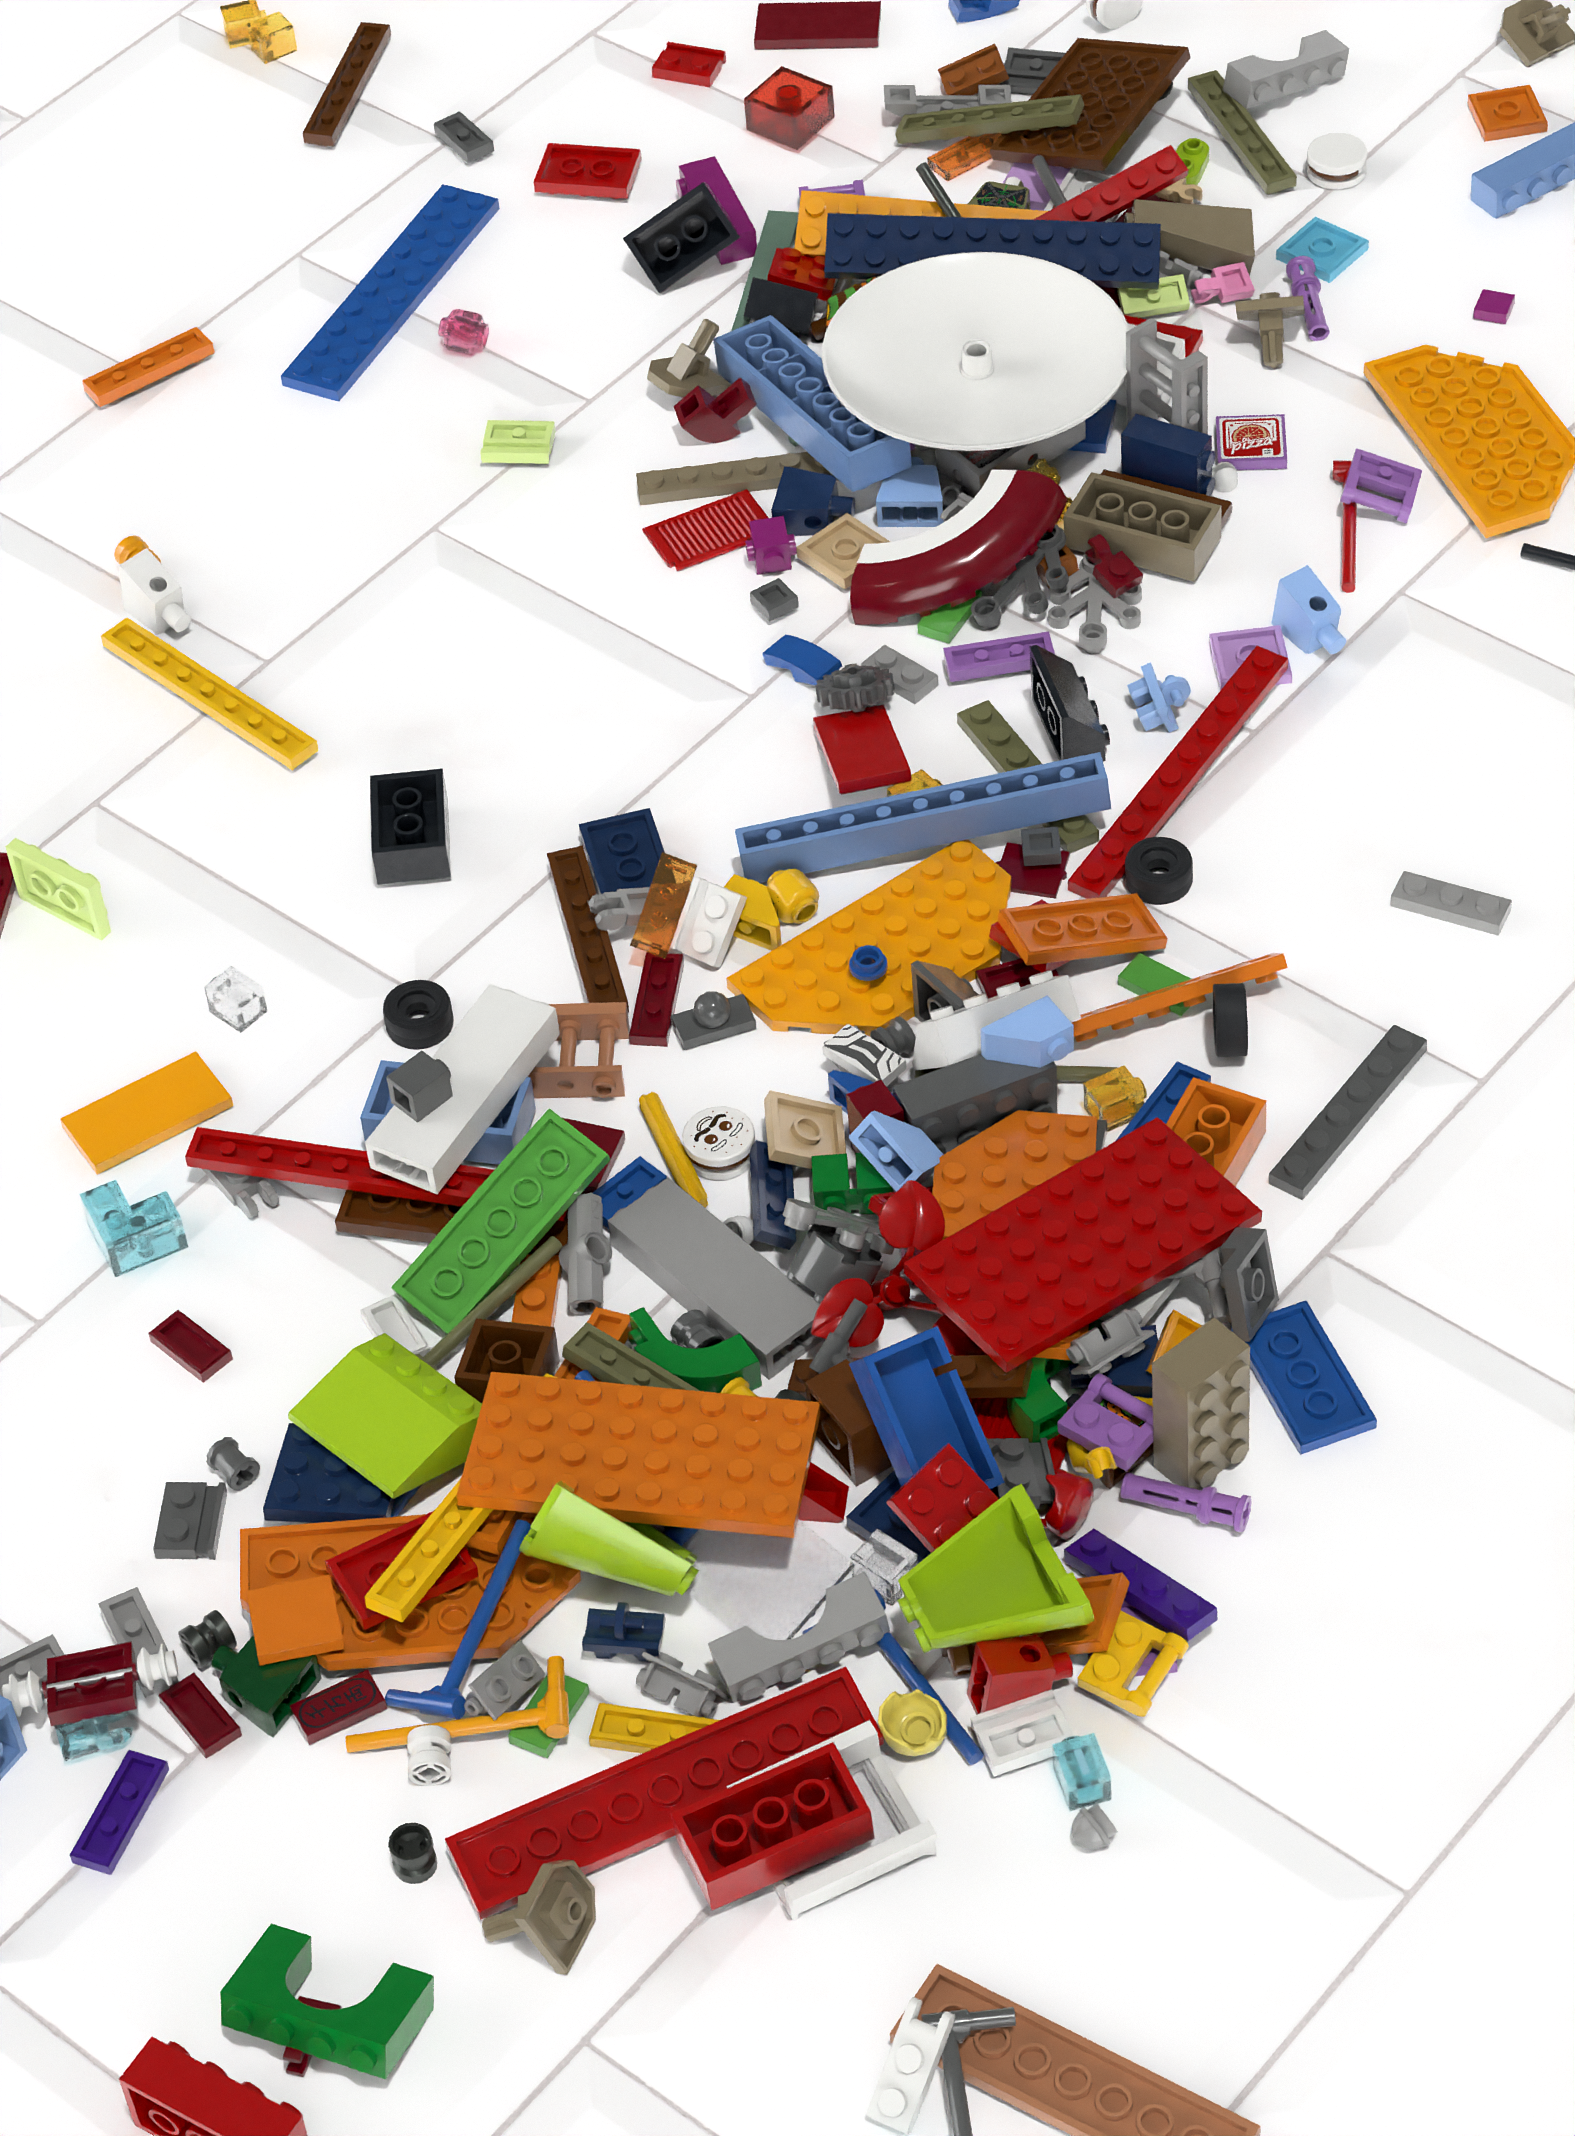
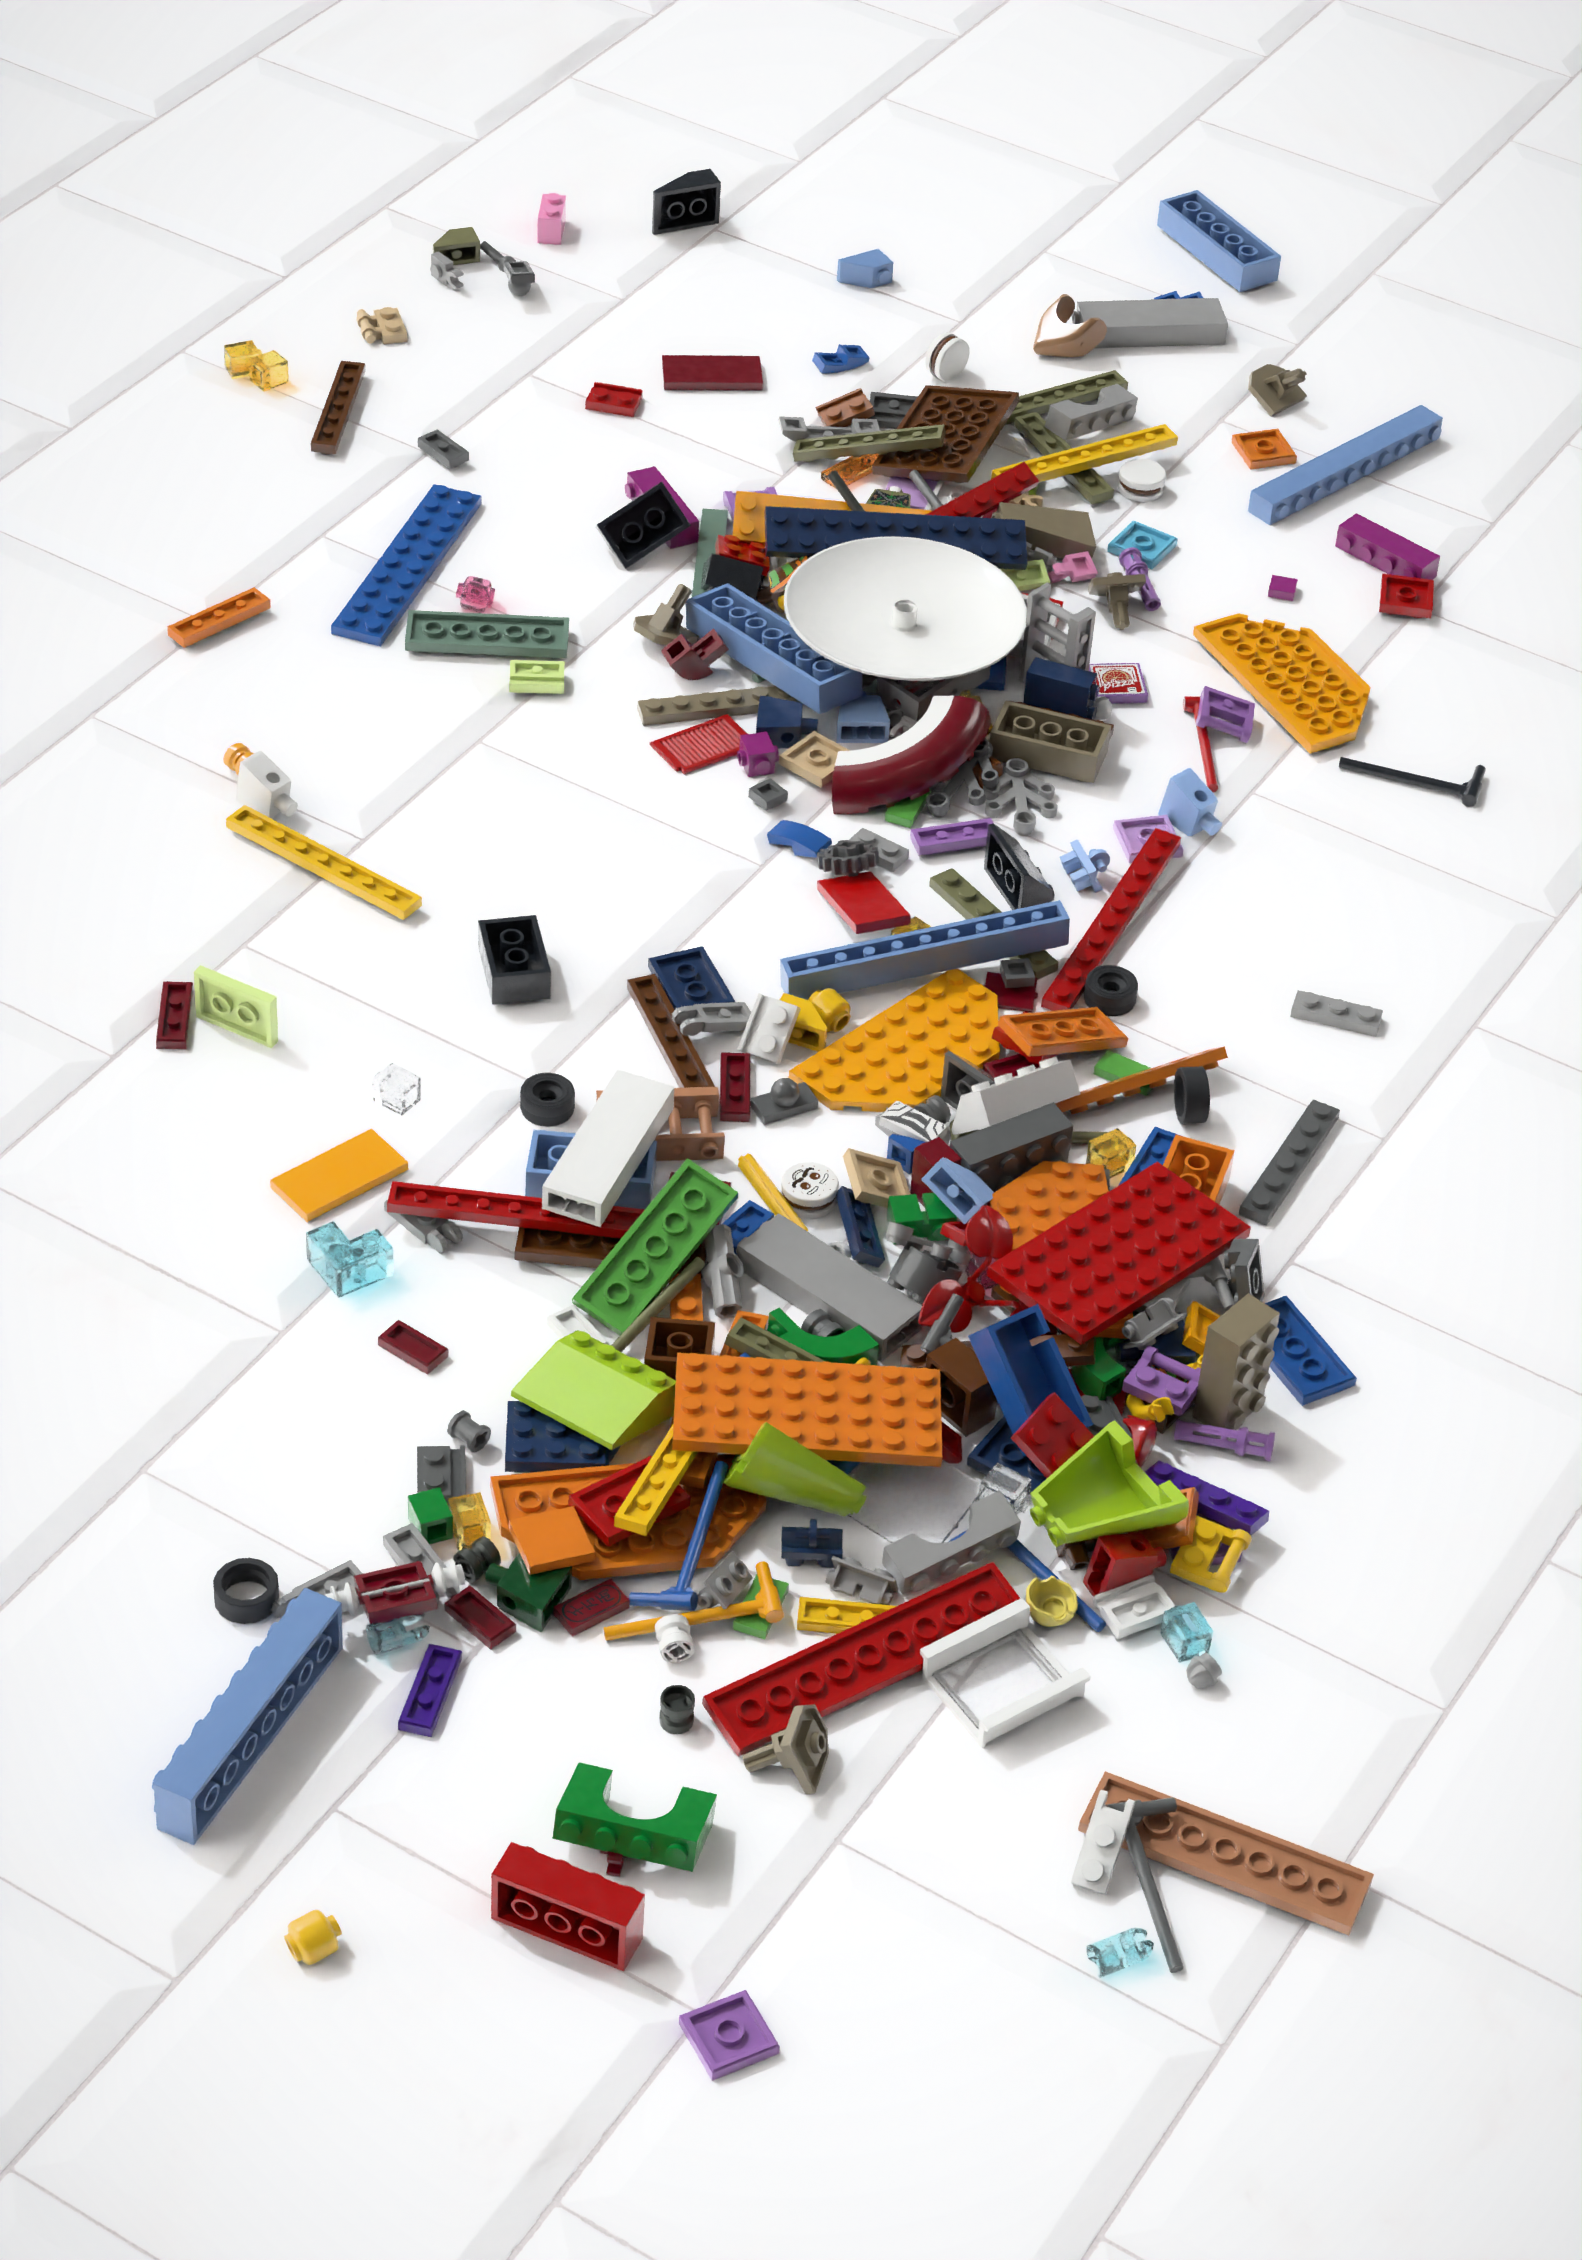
camera: 15 degrees left, 5 degrees down
dark grey brick [386,1050,453,1123] -> none
red plate [533,143,642,199] -> none
clear orange tile [630,852,697,959] -> none
red brick [671,1742,875,1910] -> none
clear red brick [744,66,835,150] -> none
blue plate [849,945,888,981] -> none
light blue slope [981,995,1074,1068] -> none
dark red plate [1085,534,1144,599] -> none
none -> sand green plate [405,610,570,659]
none -> green brick [407,1487,453,1545]
none -> clear yellow brick [448,1492,491,1550]
none -> yellow plate [991,424,1178,482]
none -> olive plate [1006,370,1129,424]

